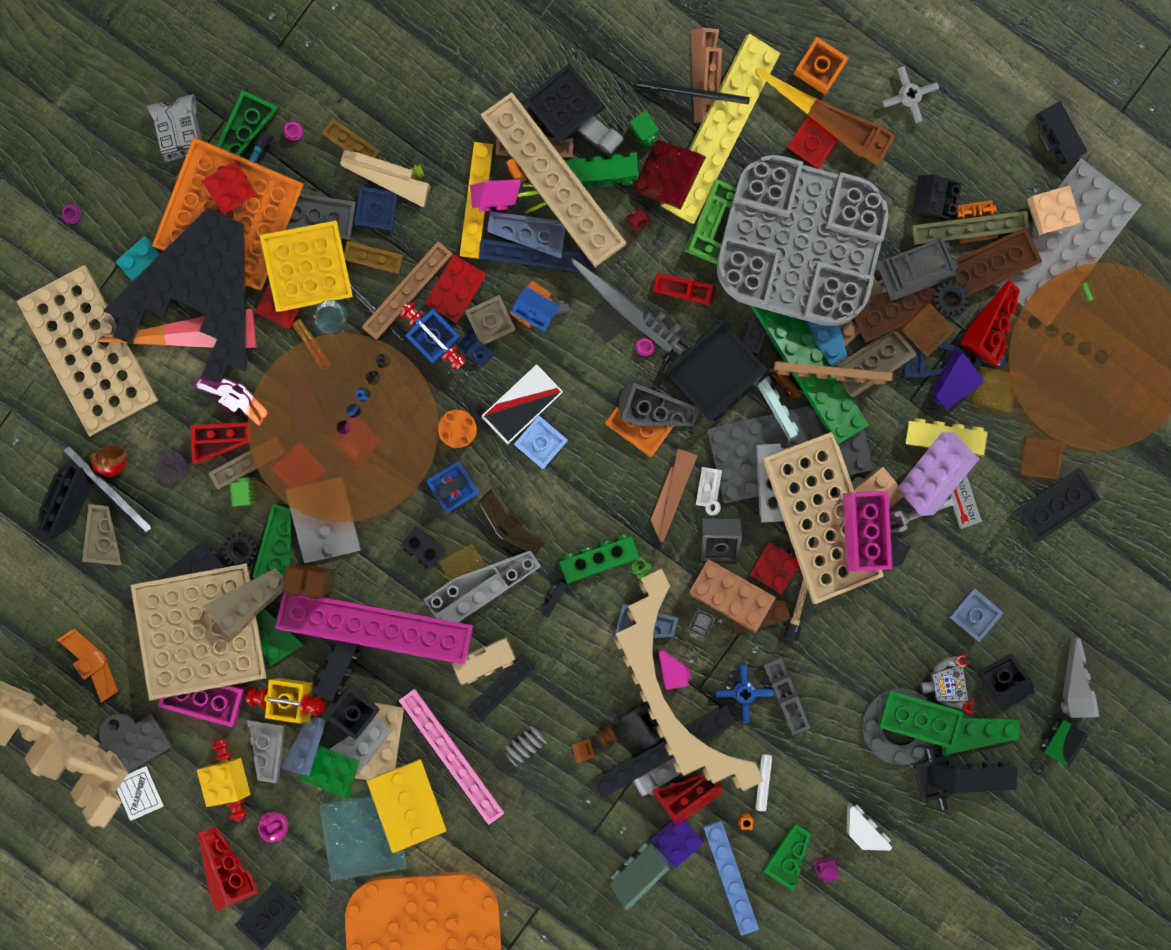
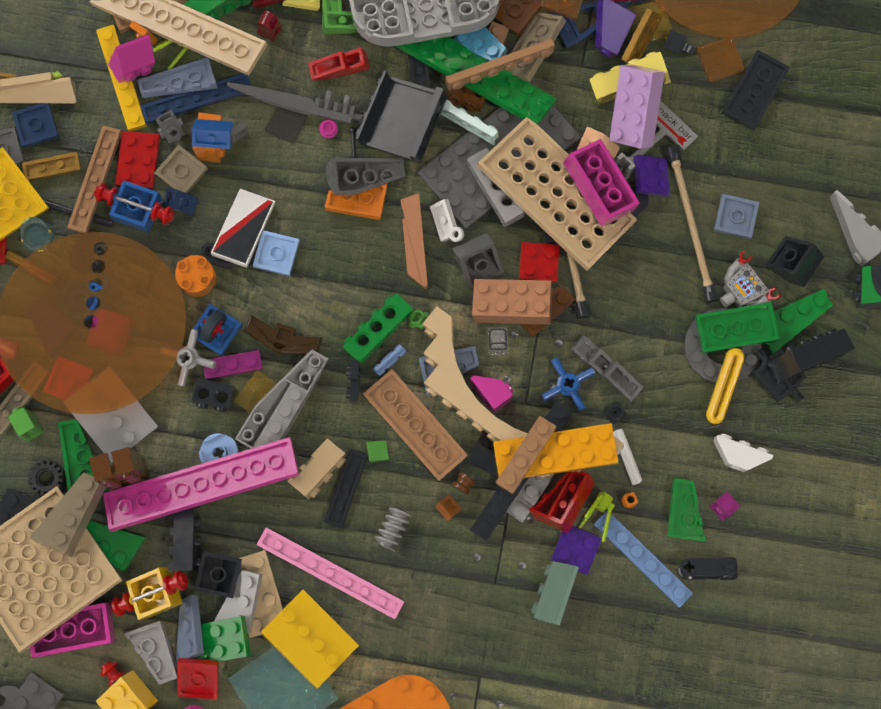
camera: 20 degrees left, 10 degrees down
none -> dark grey brick [155,110,185,143]
none -> light grey bar [160,329,216,387]
none -> red plate [177,658,219,700]
none -> light blue plate [199,433,239,463]
none -> magenta plate [203,350,263,380]
none -> medium nougat plate [363,369,468,481]
none -> bright green slope [366,440,389,463]
none -> medium blue axle [373,344,406,376]
none -> light orange plate [493,423,618,478]
none -> medium nougat plate [496,416,557,494]
none -> lime plant [578,491,615,542]
none -> black plate [603,401,626,424]
none -> pearl gold plate [621,8,662,63]
none -> dark purple plate [633,155,670,197]
none -> black plate [663,29,697,55]
none -> tan hose [665,145,720,303]
none -> black piece [678,557,738,580]
none -> yellow piece [706,348,744,424]

